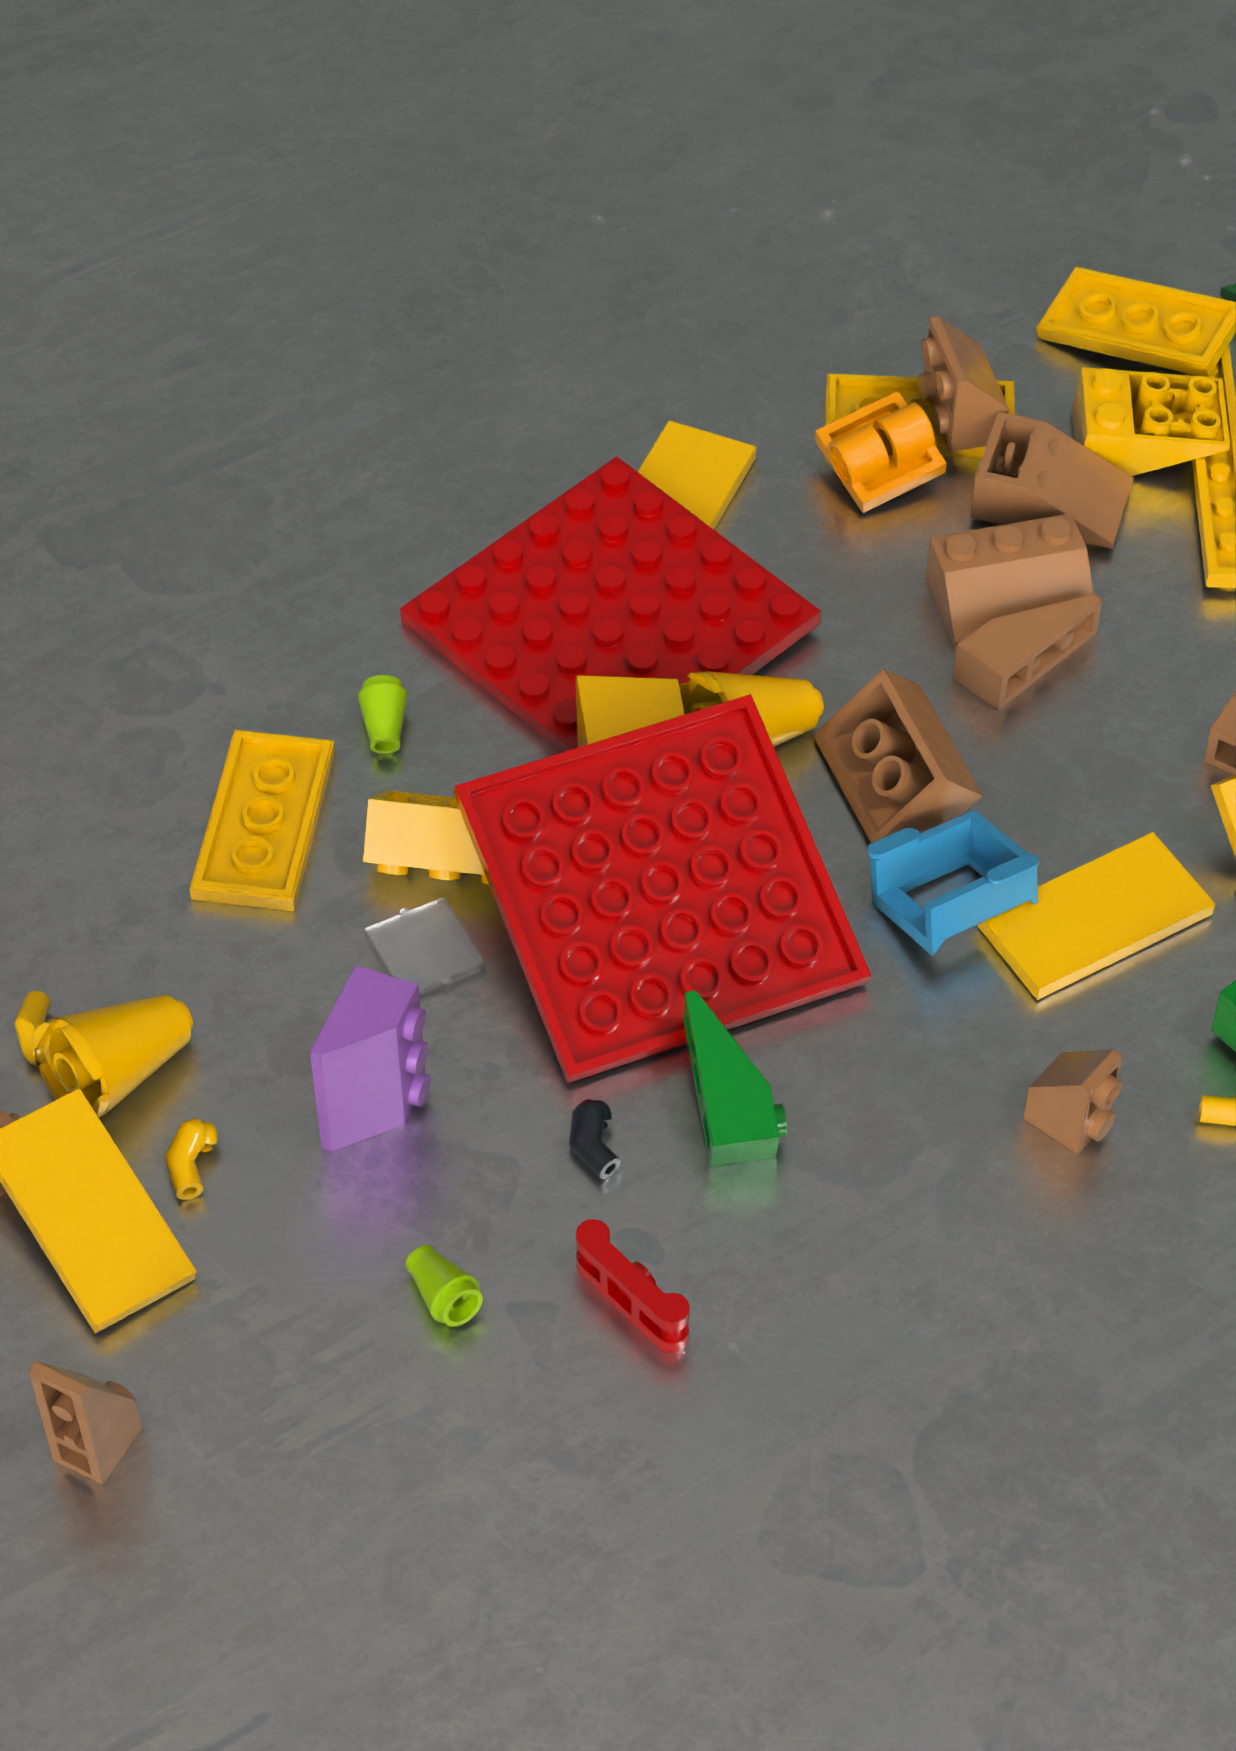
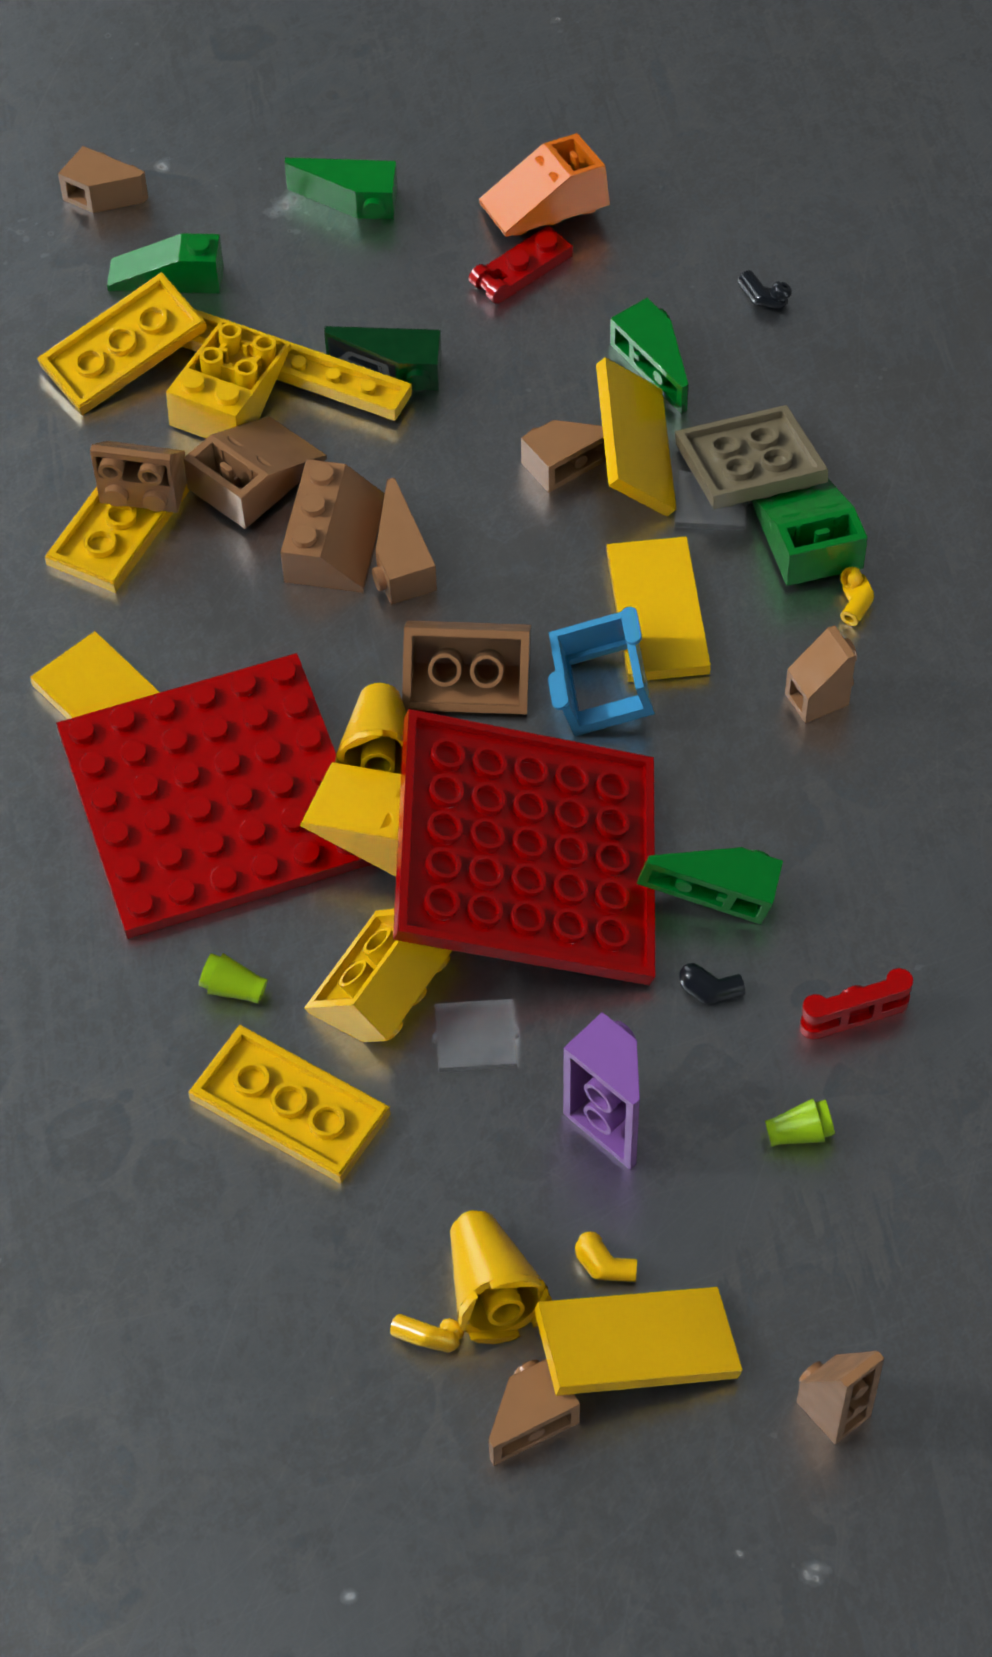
camera: 65 degrees left, 5 degrees up
light orange plate [815,391,947,513] -> none

